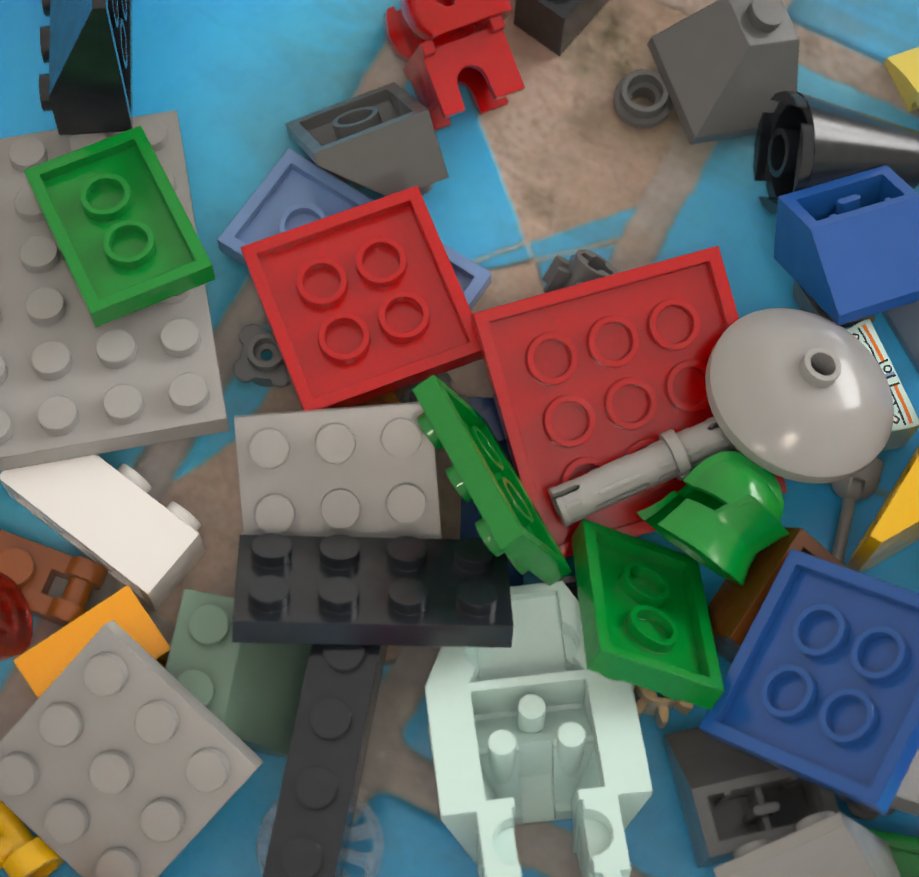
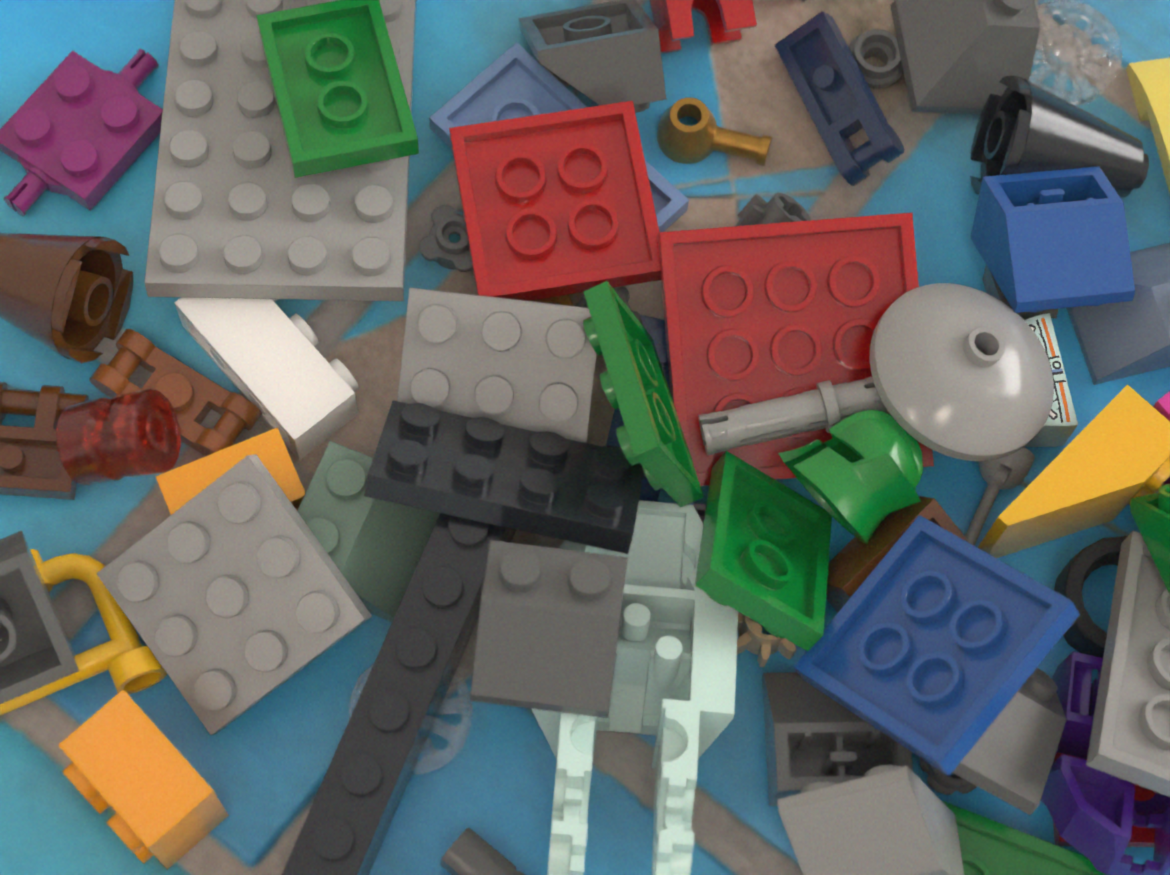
camera: 10 degrees right, 0 degrees up
none -> dark grey slope [470,540,628,718]
none -> pearl gold bar [657,97,772,166]
none -> dark blue plate [775,11,905,186]
none -> clear wheel [1029,0,1122,105]

